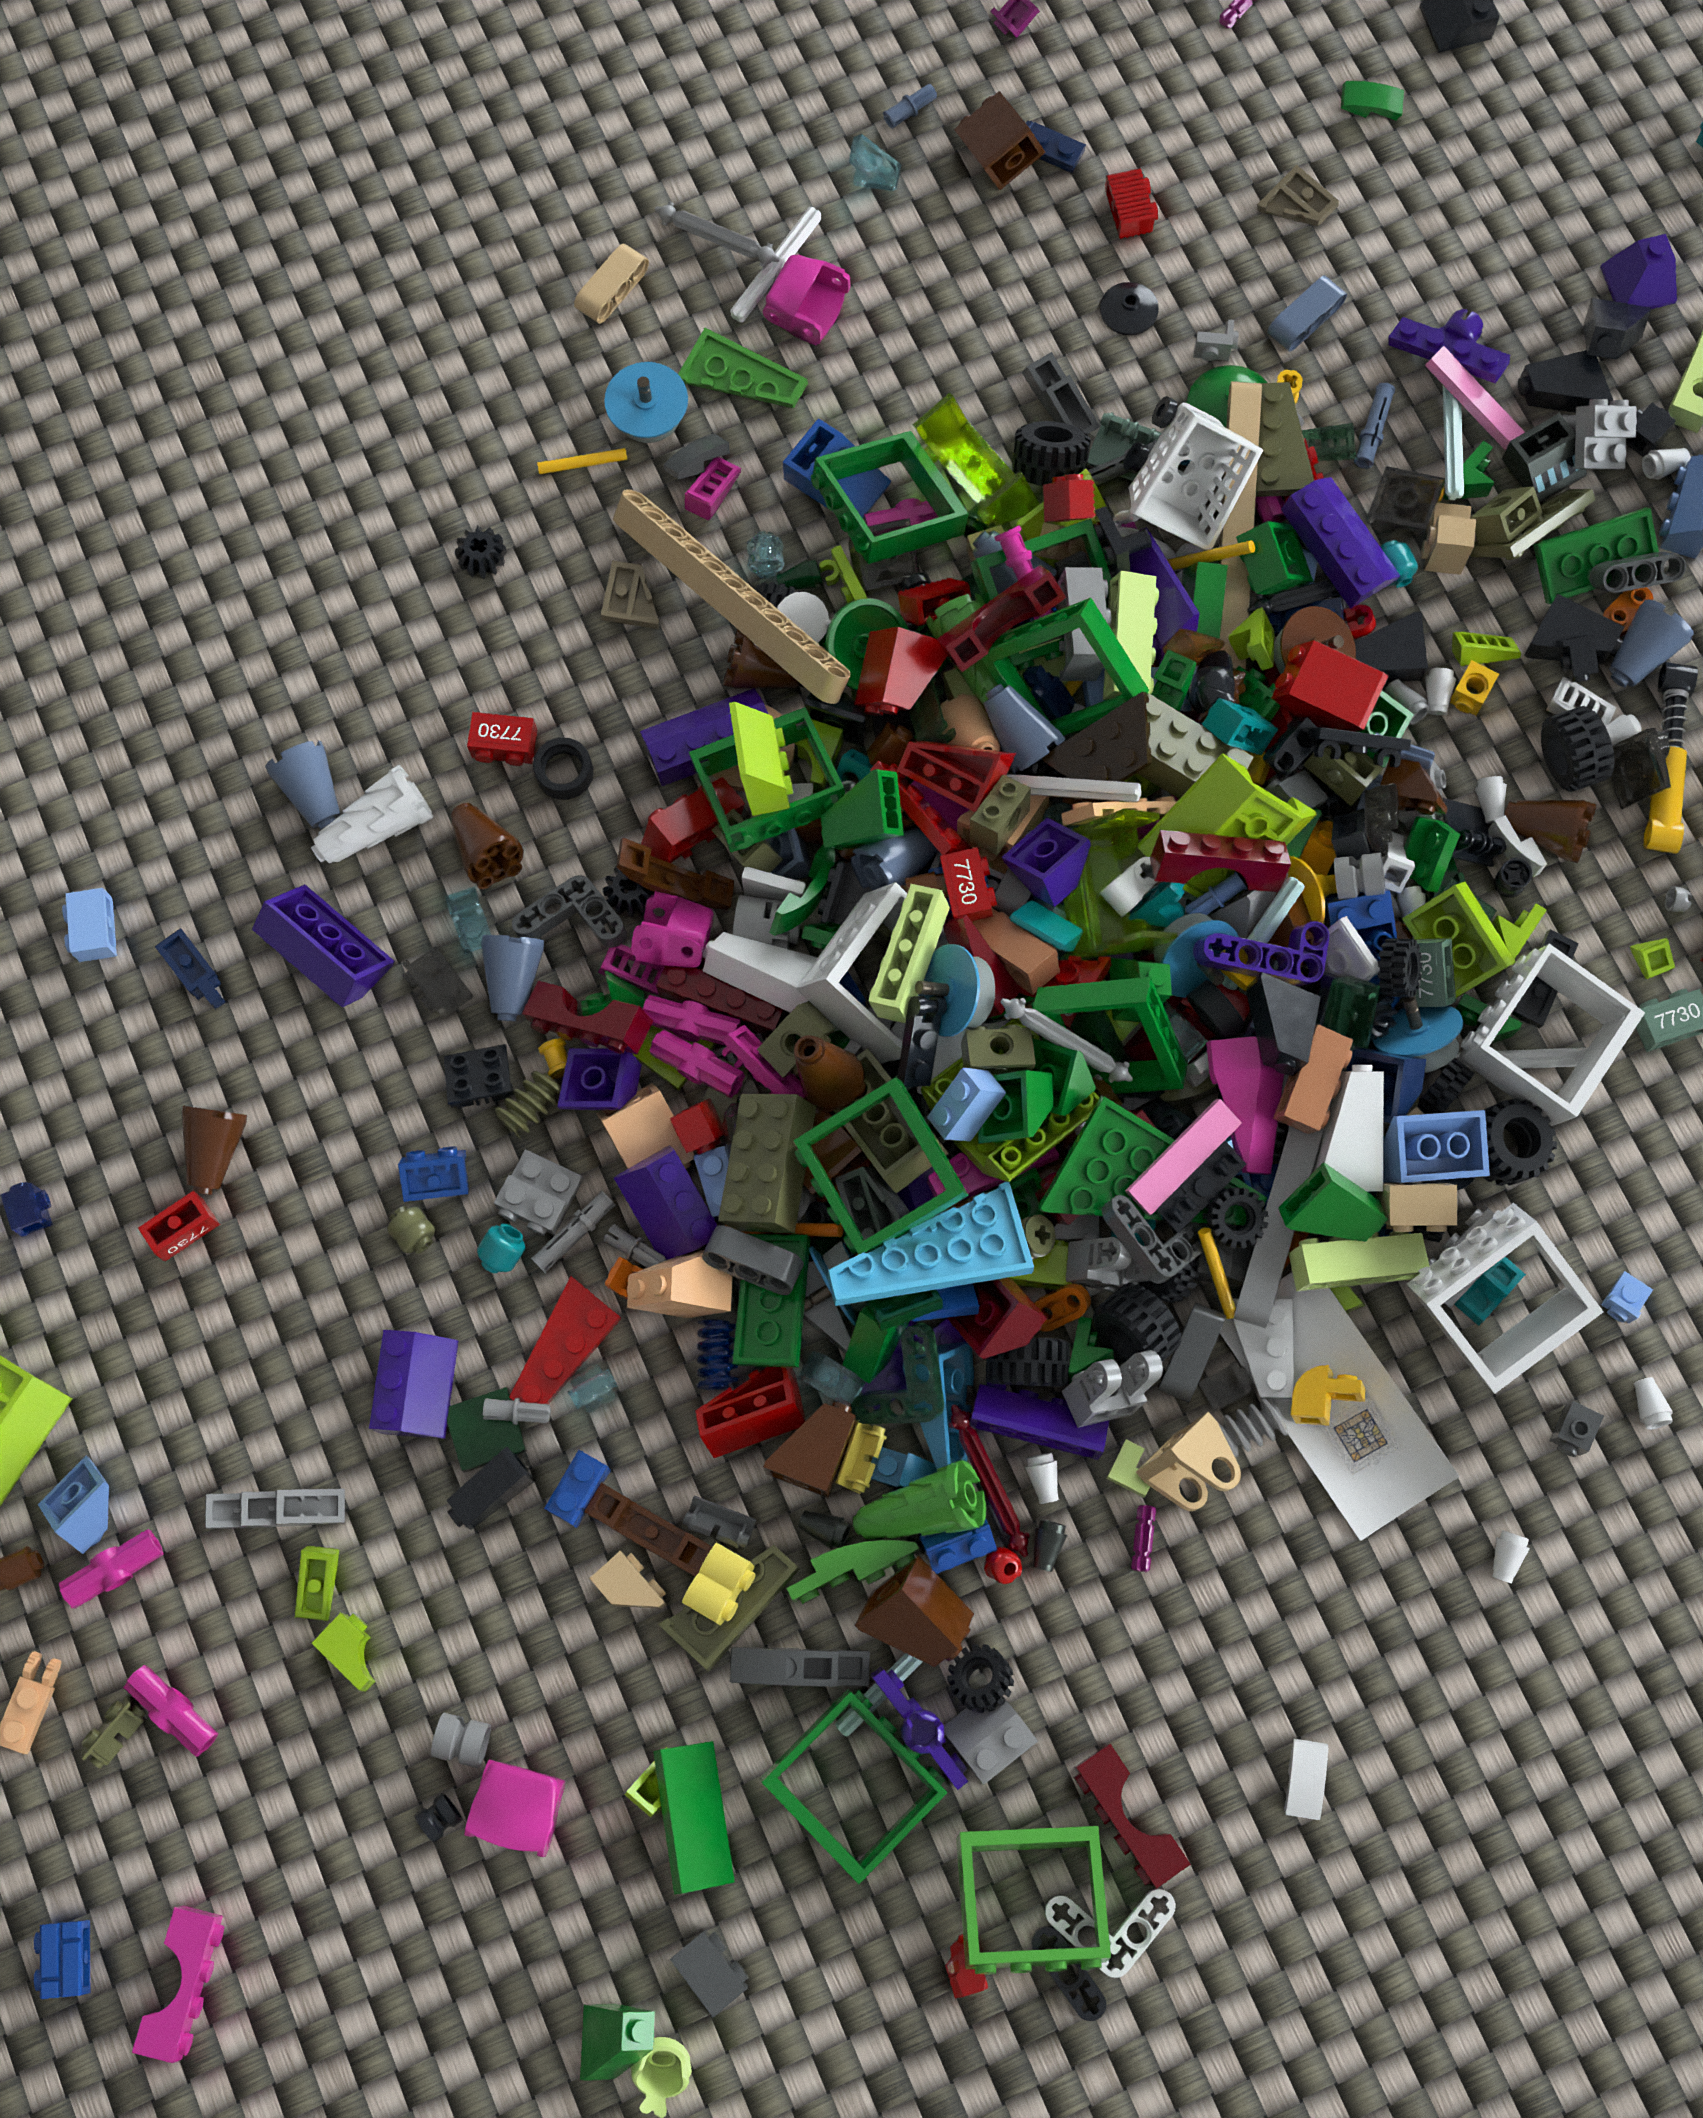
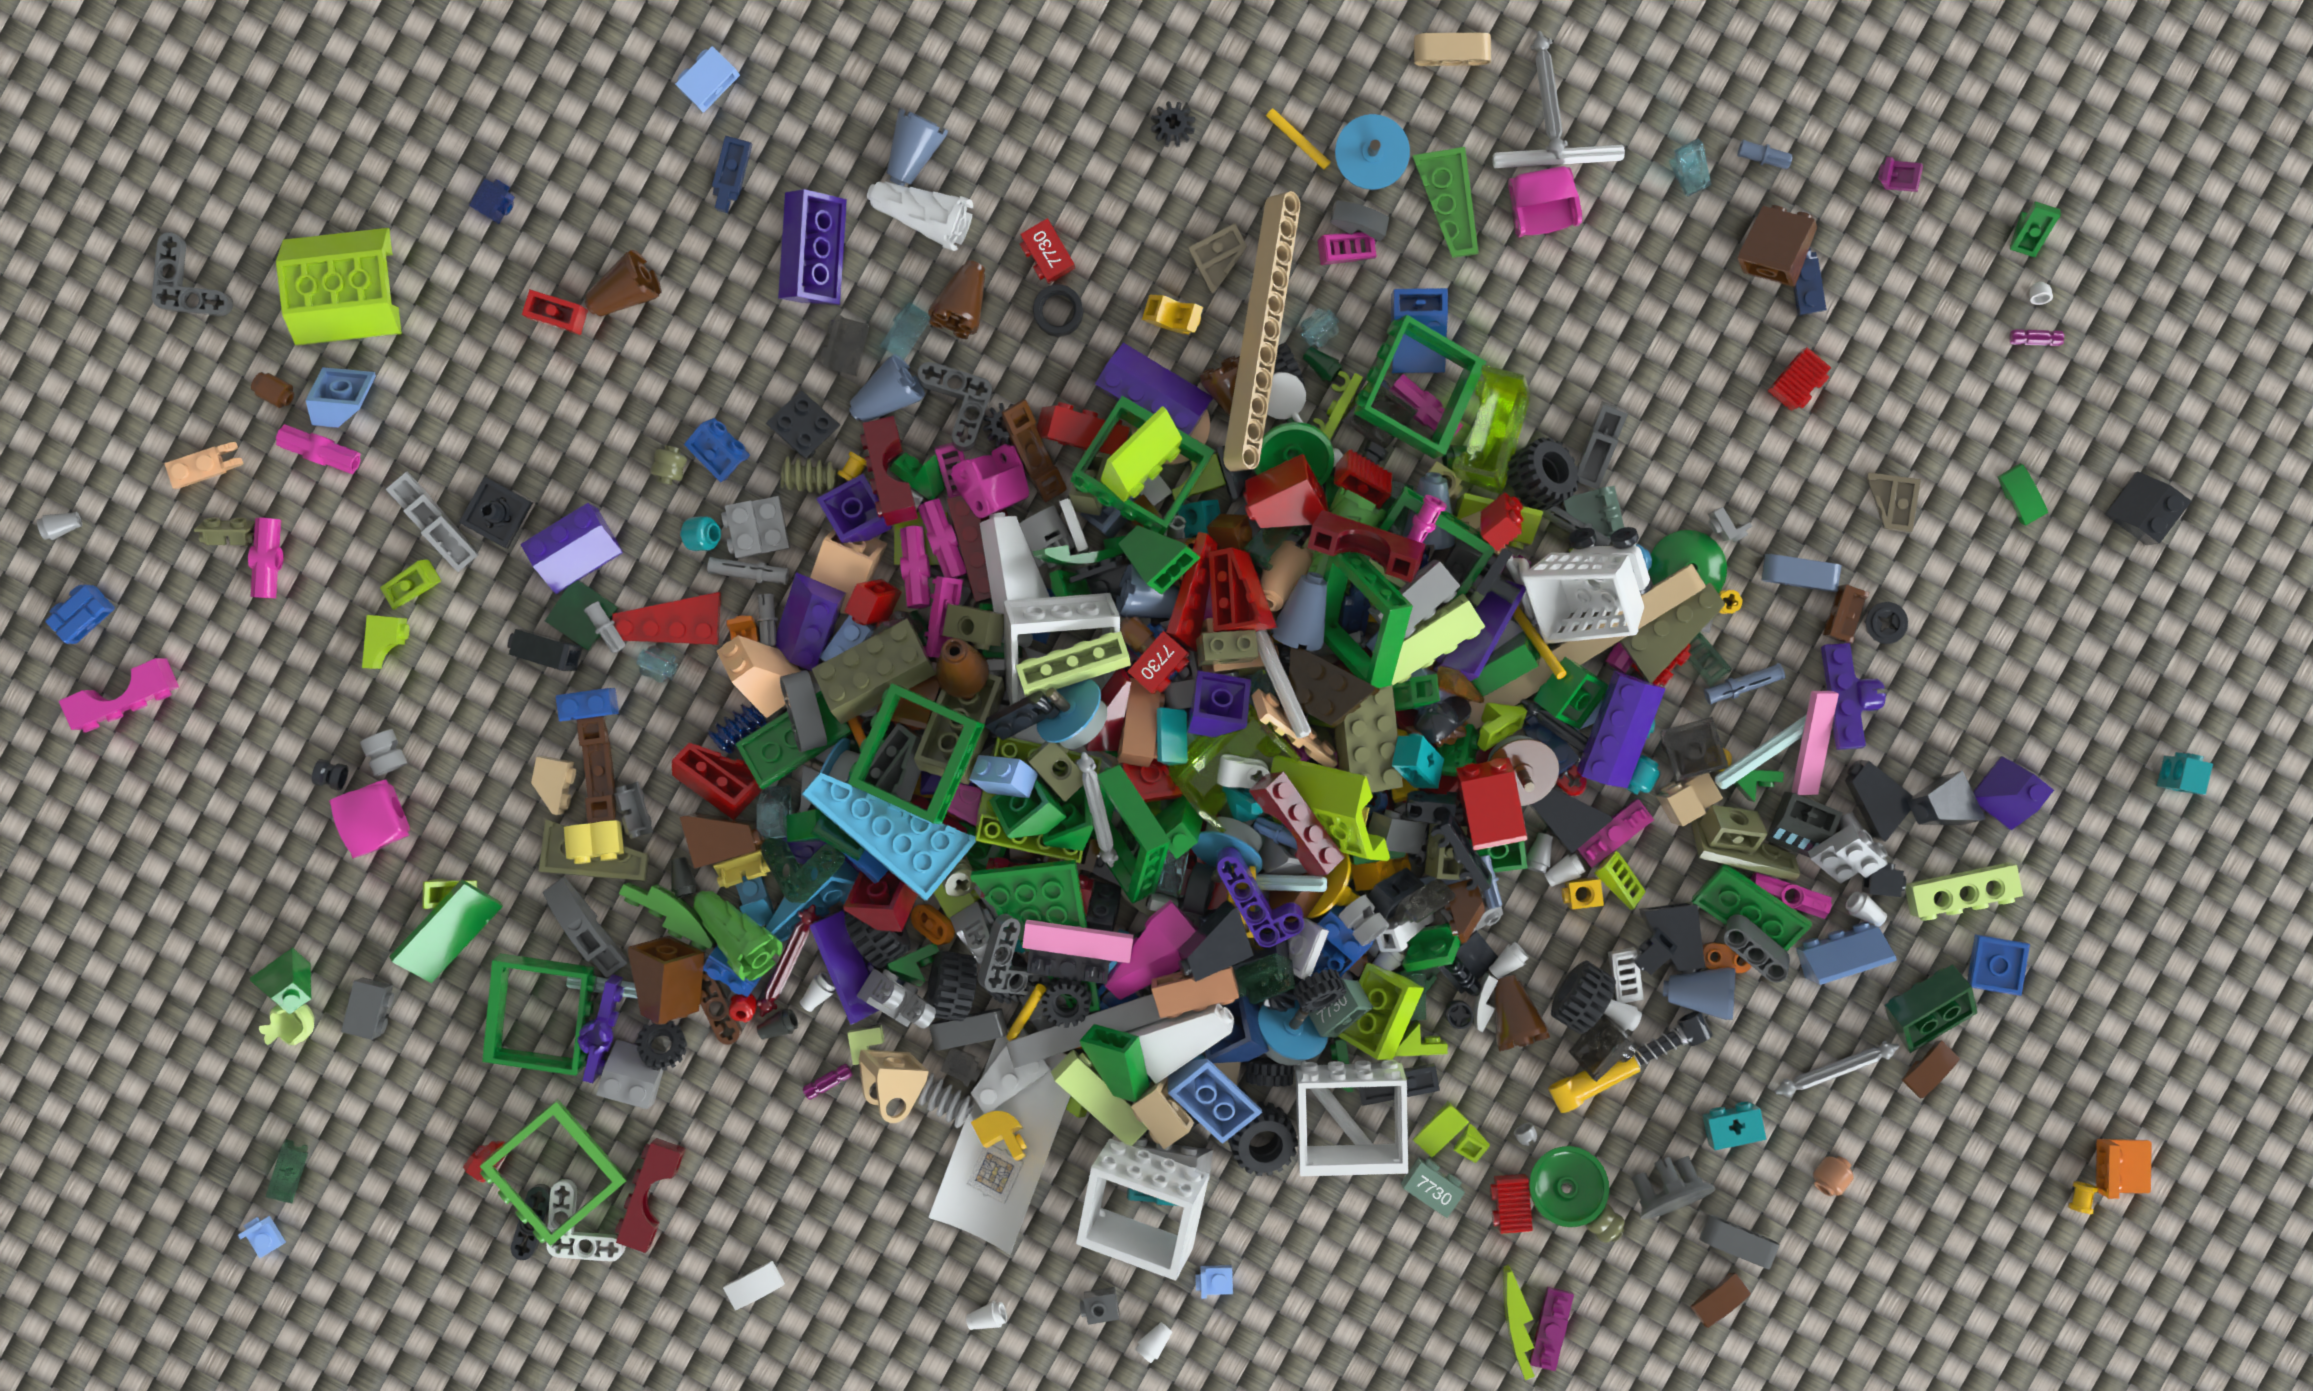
camera: 55 degrees right, 15 degrees up
black dish [1100,282,1159,335] -> none
none -> black plate [459,477,533,549]
none -> reddish brown beam [700,972,742,1045]
none -> yellow brick [1142,295,1203,335]
none -> lime slope [1412,1101,1469,1158]
none -> dark pink plate [1577,798,1654,868]
none -> dark pink piece [1750,872,1832,919]
none -> reddish brown hinge [1823,584,1870,644]
none -> black gear [1864,602,1908,644]

